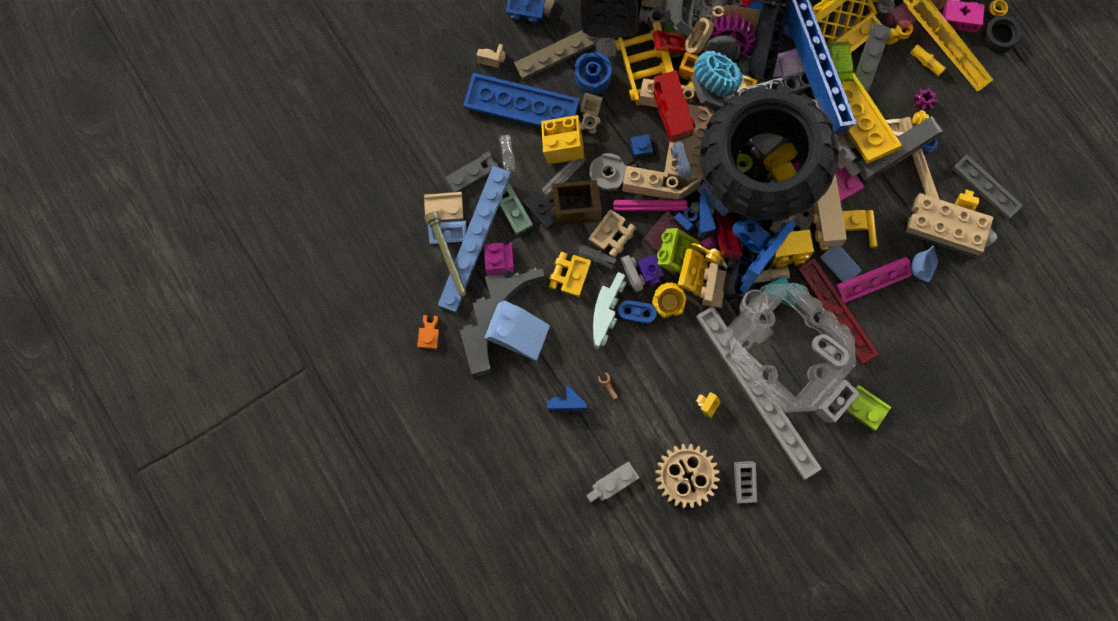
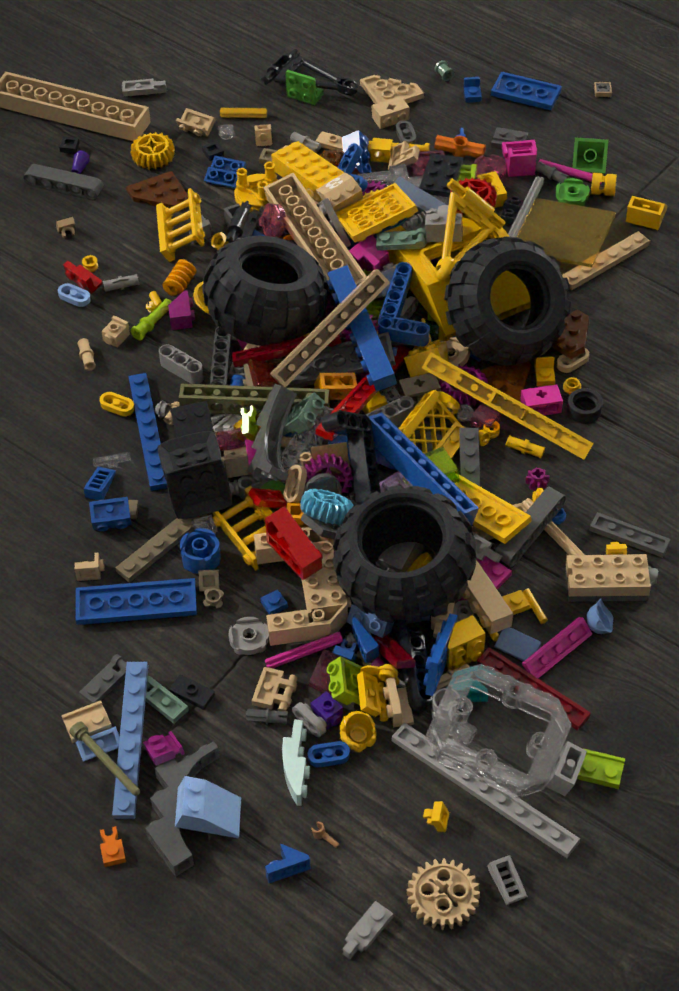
camera: 20 degrees left, 25 degrees down
clear axle [499,135,515,172] -> none
yellow slope [541,115,584,164] -> none
clear axle [542,156,586,196] -> none
dark brown window [548,180,602,226] -> none
yellow plate [549,252,591,297] -> none
sand blue plate [670,141,691,179] -> none
blue piece [733,219,771,253] -> none
light grey plate [812,334,849,367] -> none

